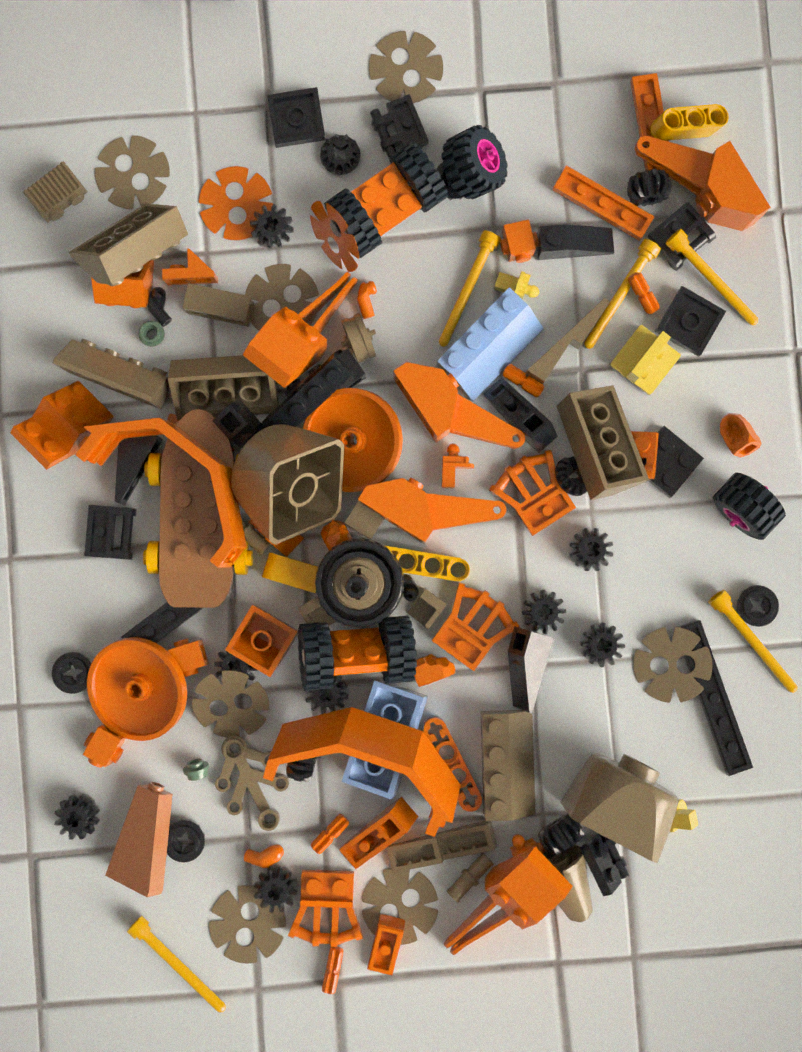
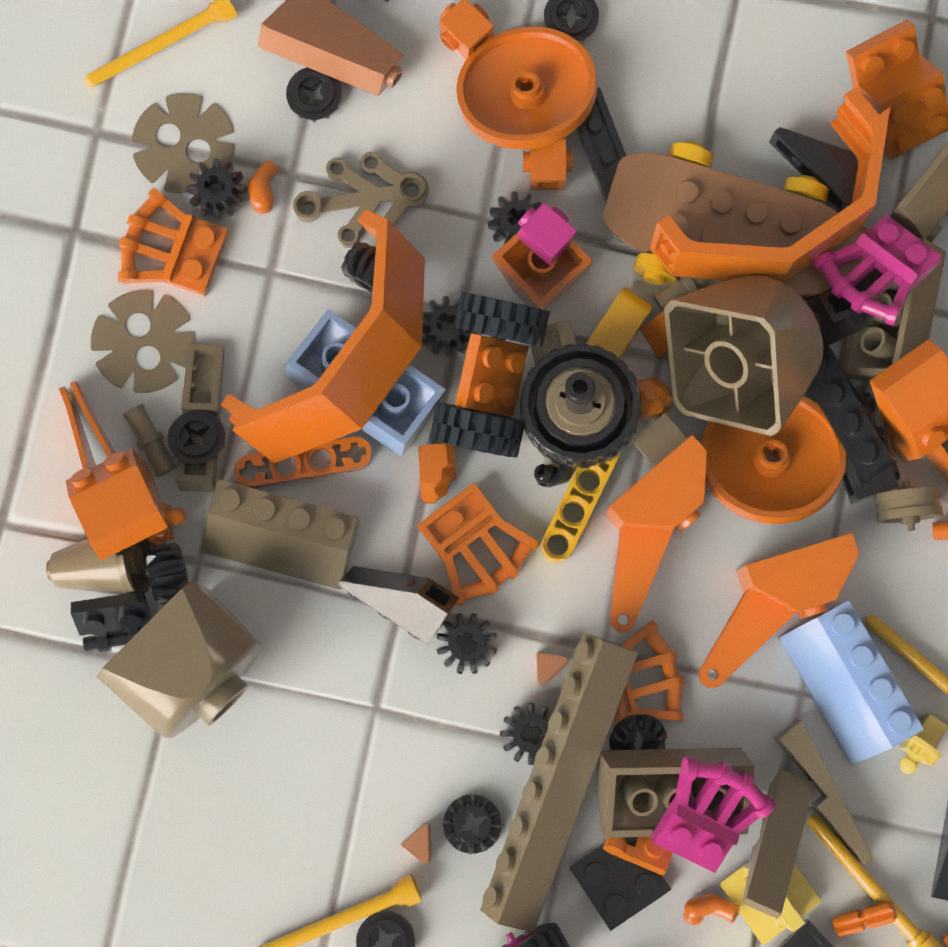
camera: 105 degrees right, 5 degrees down
black plate [84,505,137,560] -> none
sand green plate [183,759,209,781] -> none
dark tan piece [192,670,269,738] -> none
orange piece [311,814,349,854] -> none
orange piece [322,947,343,994] -> none
orange slope [339,796,419,869] -> none
orange slope [367,914,405,975] -> none
dark tan panel [408,589,447,629] -> none
orange piece [441,443,474,489] -> none
black slope [483,377,558,453] -> none
orange piece [502,364,544,397] -> none
black gear [580,623,625,667] -> none
dark tan piece [633,627,712,703] -> none
light yellow piece [670,799,698,832] -> none
black tile [674,620,753,776] -> none
none -> black gear [167,410,226,466]
none -> nougat slope [401,823,432,863]
none -> black gear [443,794,502,854]
none -> dark tan brick [480,632,638,932]
none -> dark pink brick [518,203,577,266]
none -> nougat slope [536,653,569,686]
none -> dark pink plate [650,757,776,873]
none -> orange arm [683,893,740,925]
none -> dark tan slope [742,768,815,919]
none -> dark pink plate [814,214,942,326]

